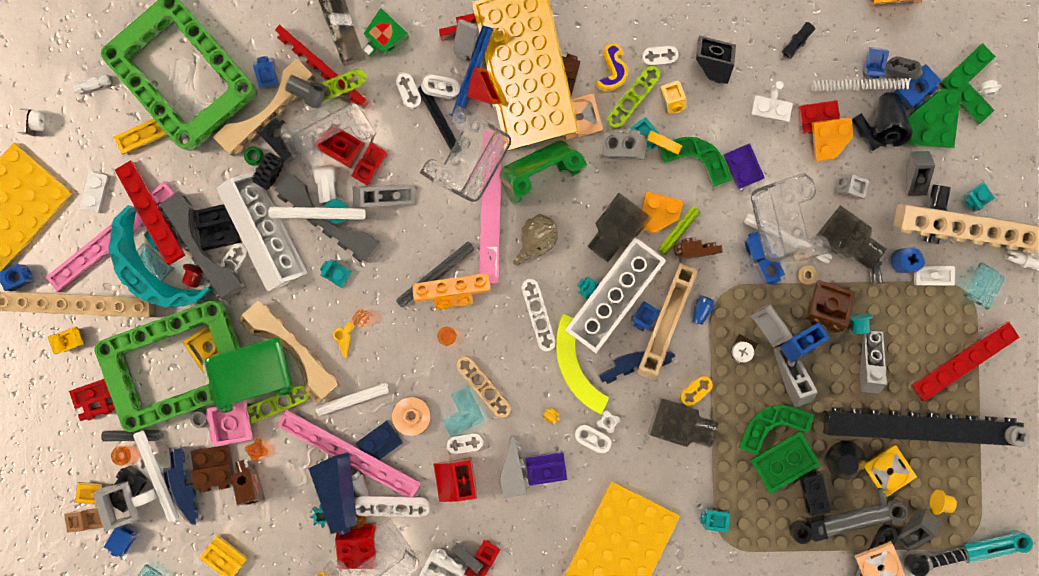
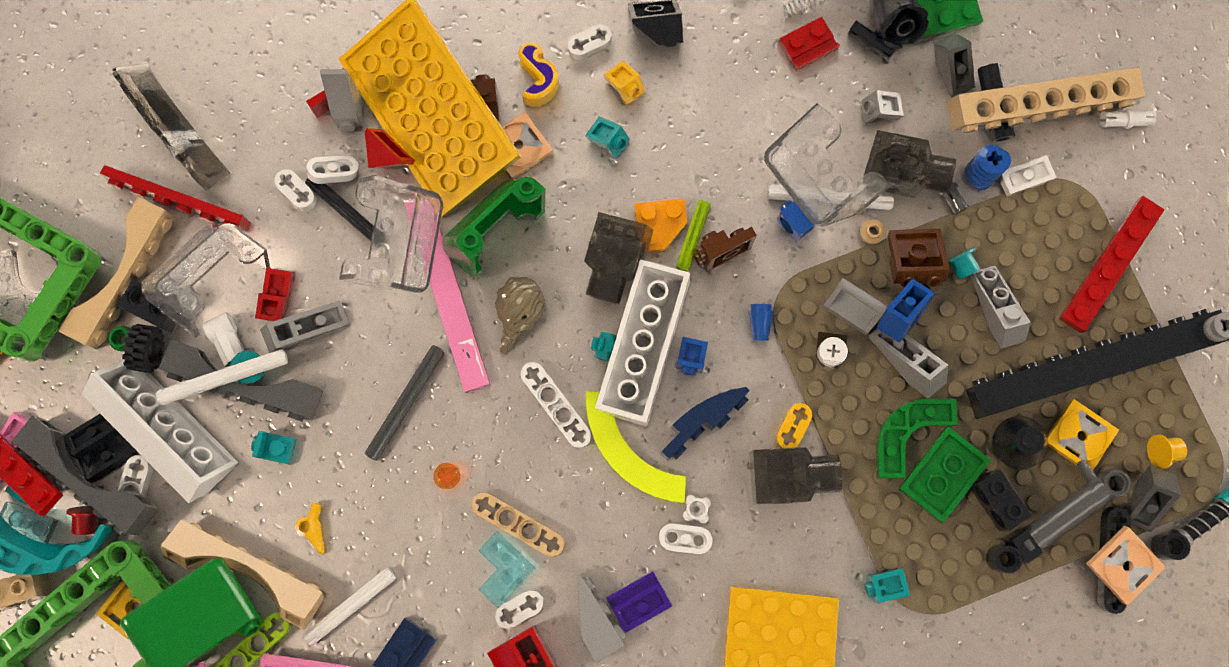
camera: 20 degrees left, 10 degrees down
blue bracket [253,56,278,88] -> none
dark grey piece [285,75,326,108] -> none
lime beam [303,68,367,104] -> none
red slope [314,124,365,169] -> none
clear orange plate [352,309,370,327] -> none
green torso [362,8,409,57] -> none
light nougat dish [392,397,431,436] -> none
light orange bracket [412,273,491,309] -> none
blue axle [449,26,493,120] -> none
yellow plate [542,408,560,425] -> none
light grey brick [602,130,647,160] -> none
lime beam [607,66,660,129] -> none
tan arch [637,263,698,381] -> none
yellow beam [646,131,682,155] -> none
green plate [657,137,732,187] -> none
dark purple plate [723,143,765,190] -> none
white plate [750,81,793,123] -> none
blue brick [755,254,785,285] -> none
light orange plate [812,117,853,161] -> none
teal bracket [963,182,995,212] -> none
clear light blue plate [963,262,1006,310] -> none

